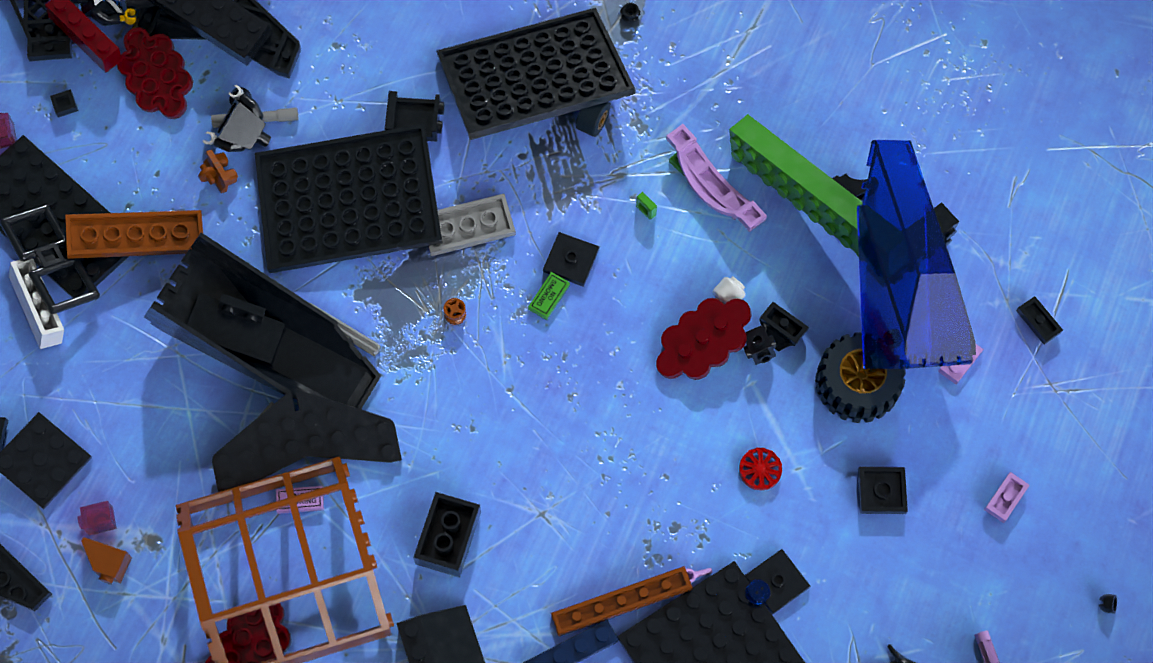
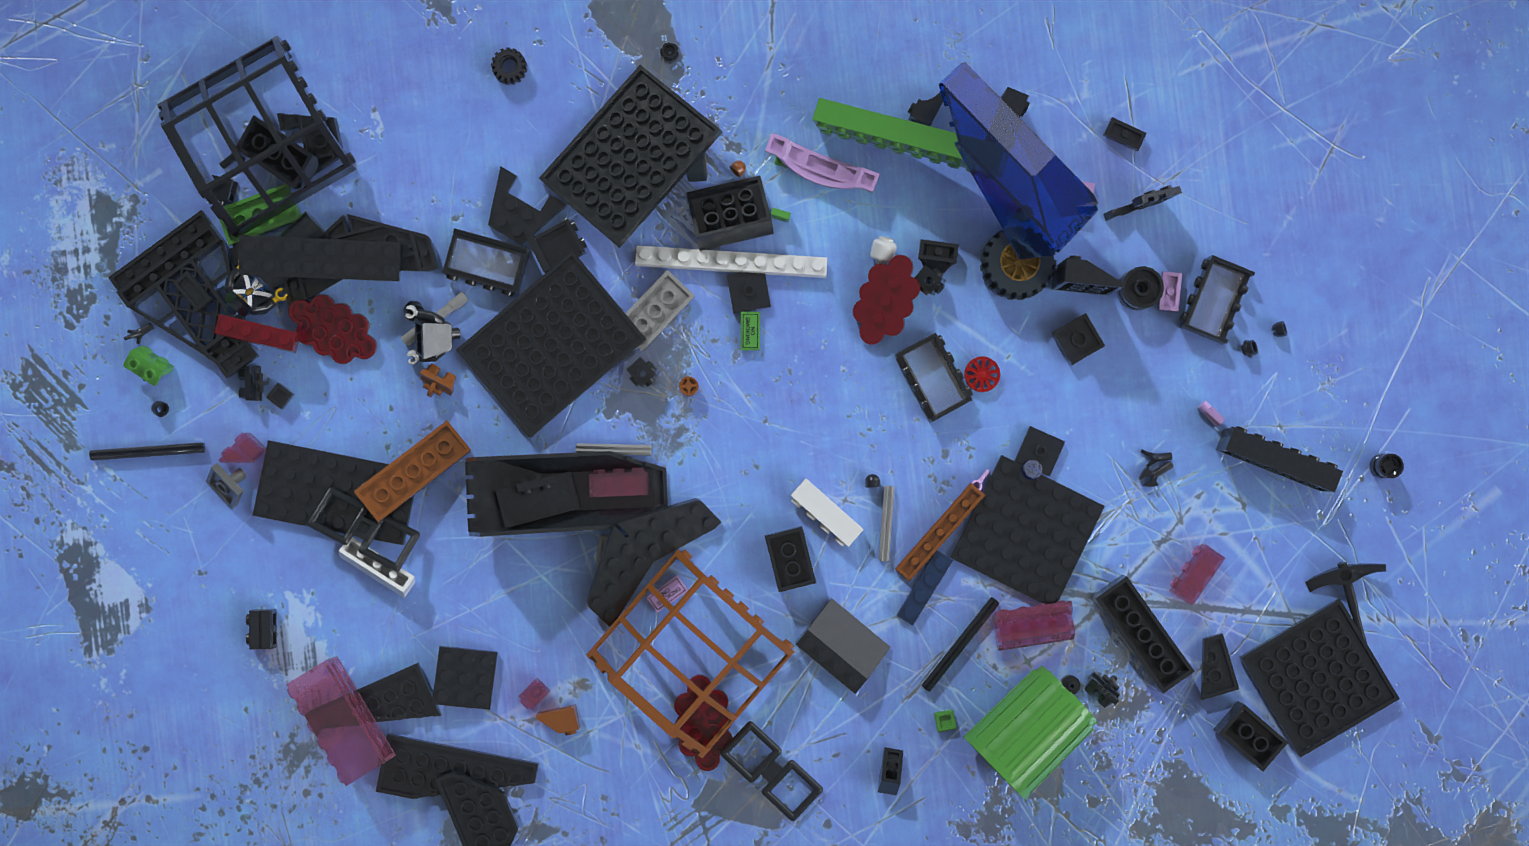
camera: 30 degrees left, 20 degrees up
none -> black hips [238,366,269,401]
none -> window [442,228,531,296]
none -> black wing [488,166,567,245]
none -> clear pink brick [589,468,649,497]
none -> black brick [626,357,657,388]
none -> white plate [635,246,827,278]
none -> black slope [686,176,774,251]
none -> dark orange hinge [729,160,746,177]
none -> white brick [791,478,864,547]
none -> black hinge [865,474,881,488]
none -> light grey axle [879,486,895,562]
none -> clear window [894,333,973,423]
none -> black slope [1051,255,1125,295]
none -> black wing [1103,185,1182,221]
none -> black wheel [1117,266,1164,311]
none -> window [1179,255,1255,345]
none -> black plate [1241,340,1258,358]

